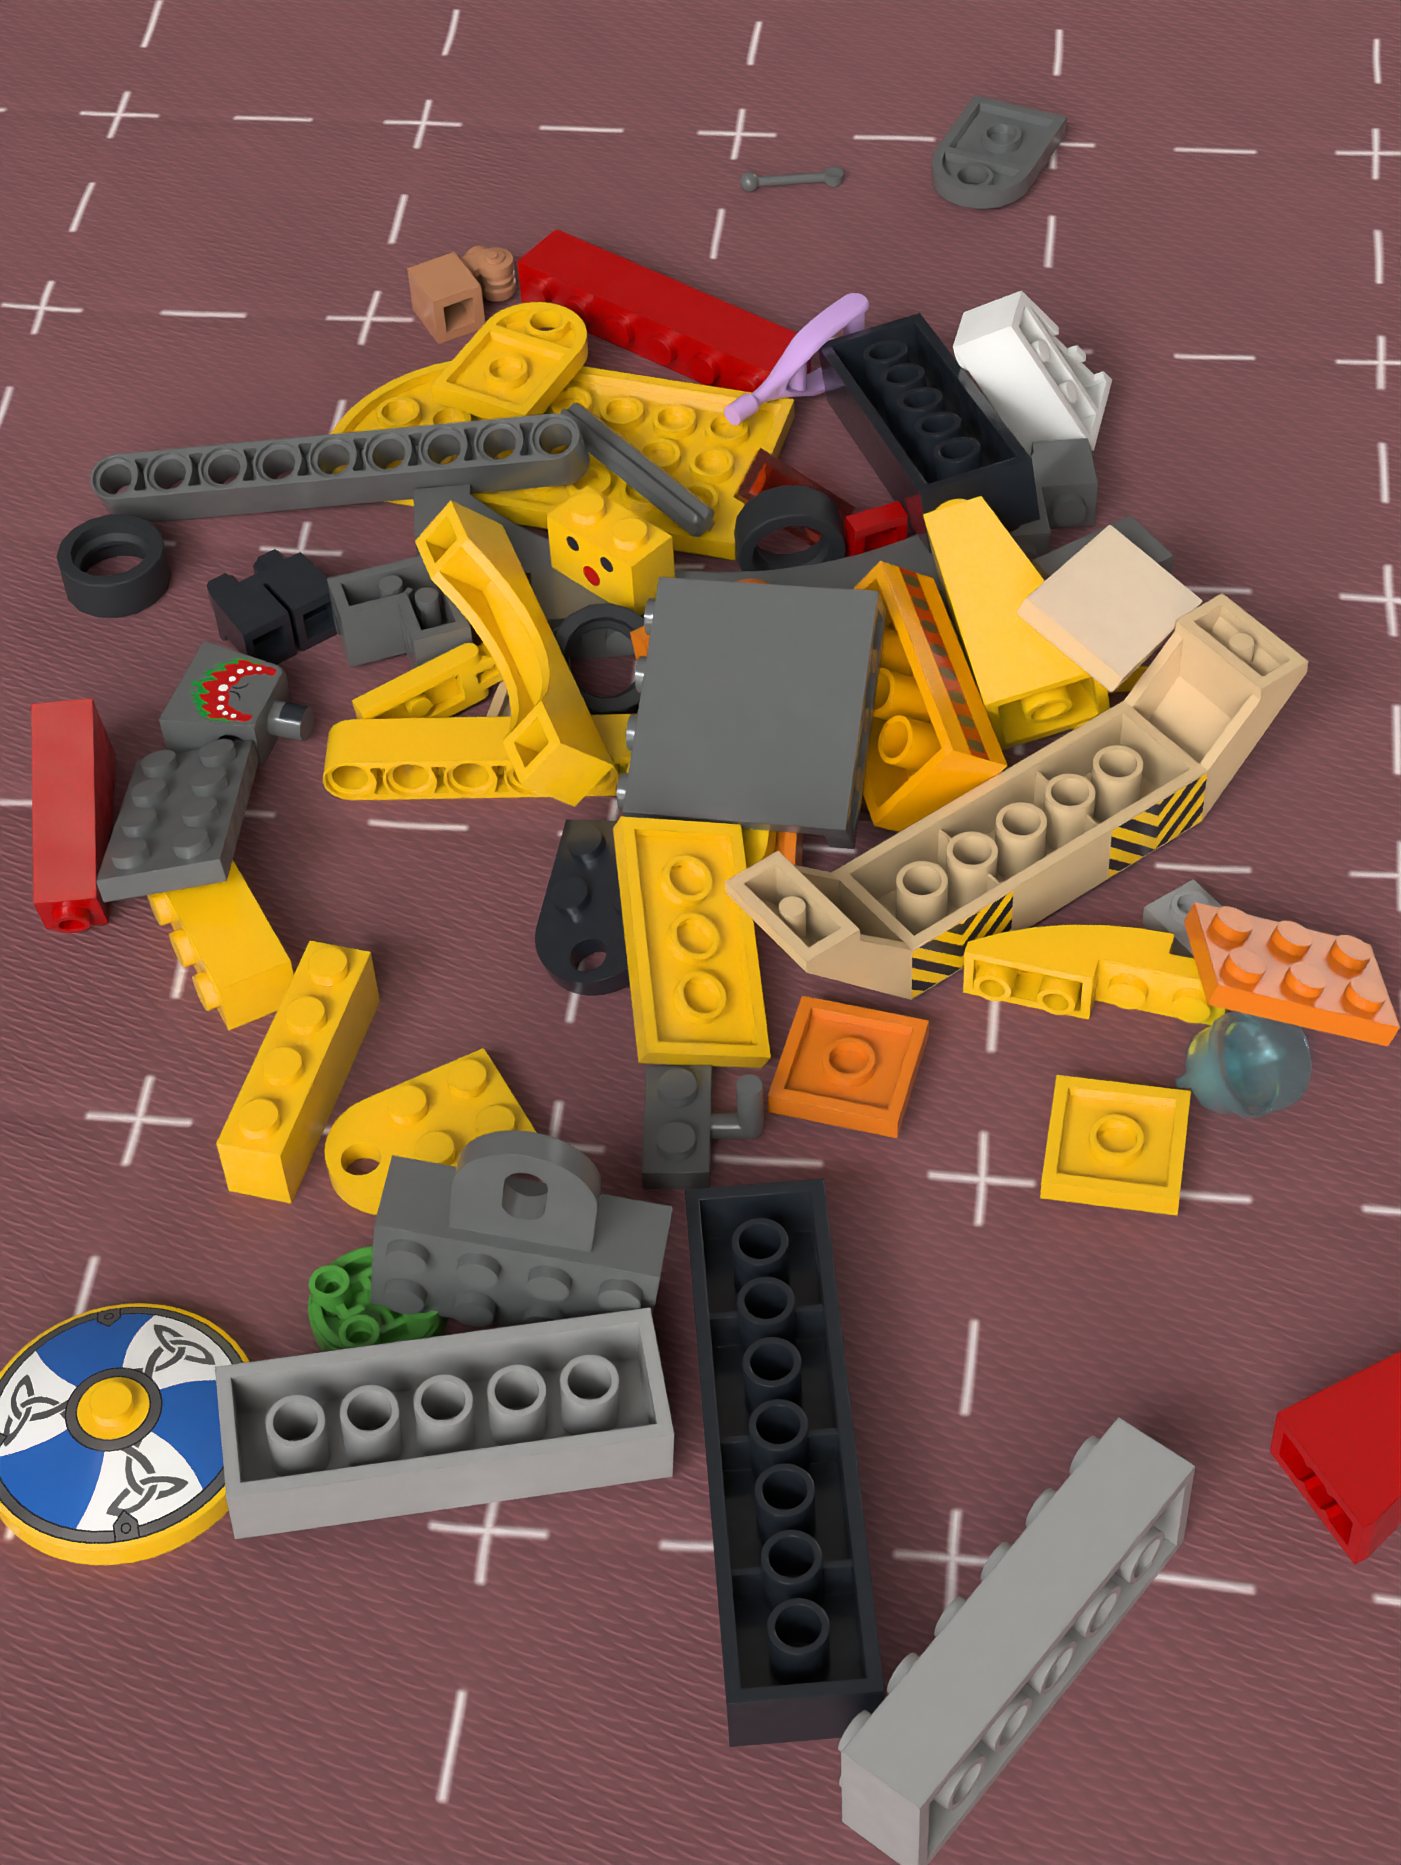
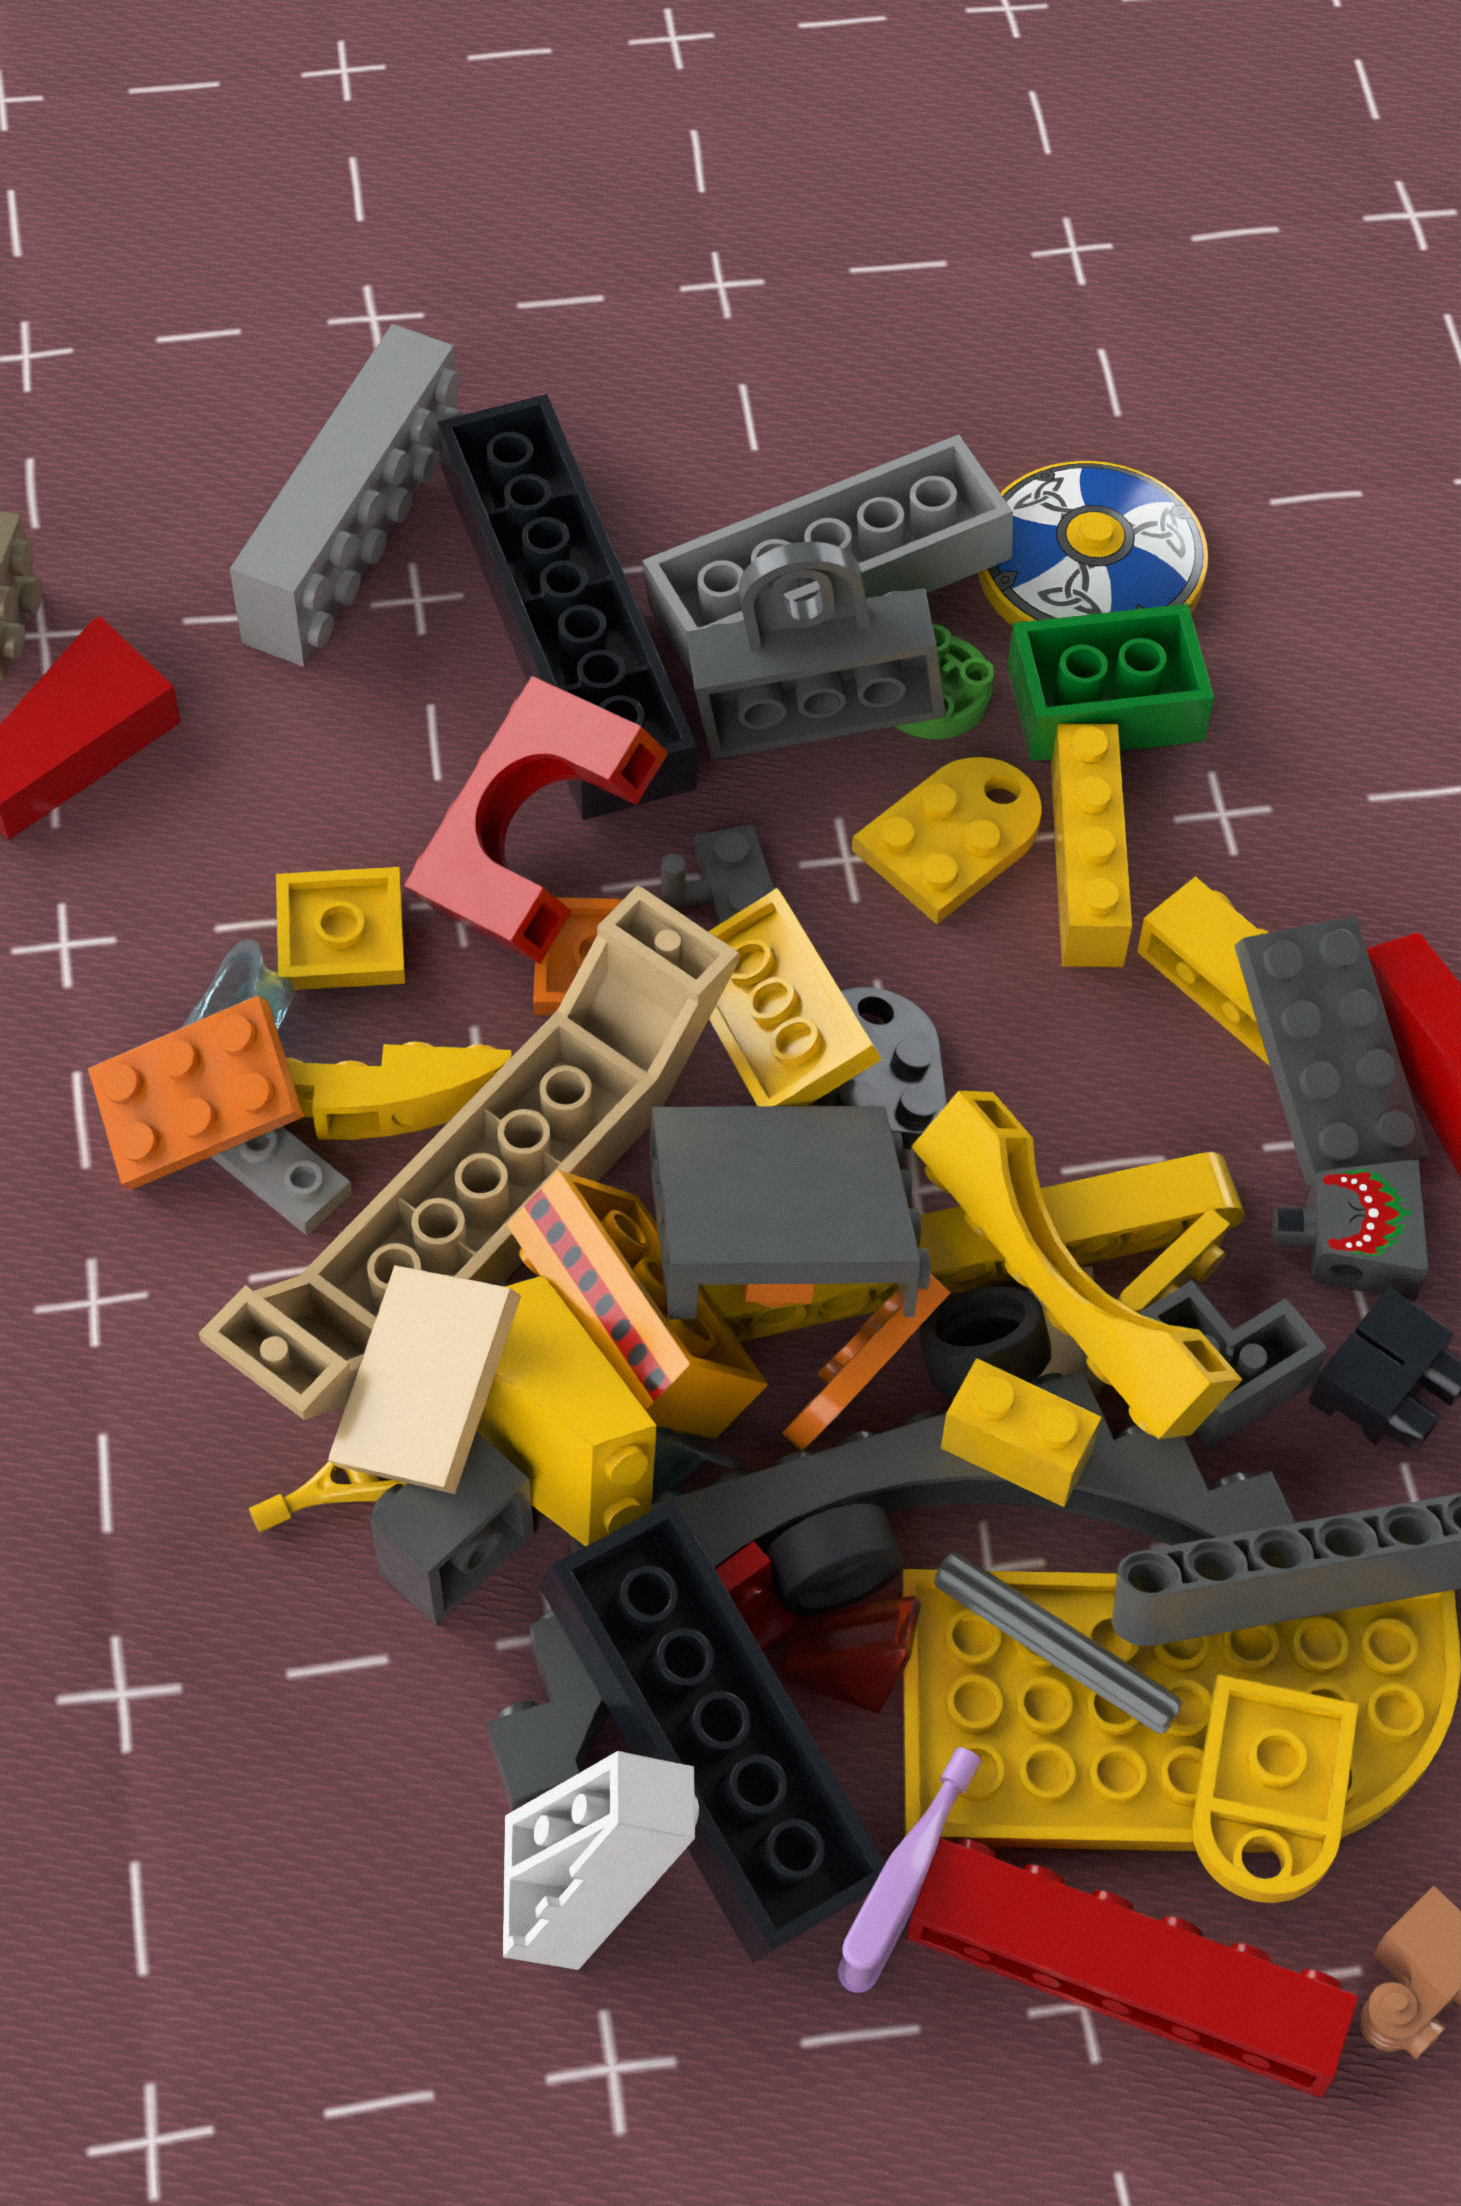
camera: 160 degrees right, 10 degrees up
none -> arch [404,676,668,964]
none -> green brick [1007,604,1214,761]

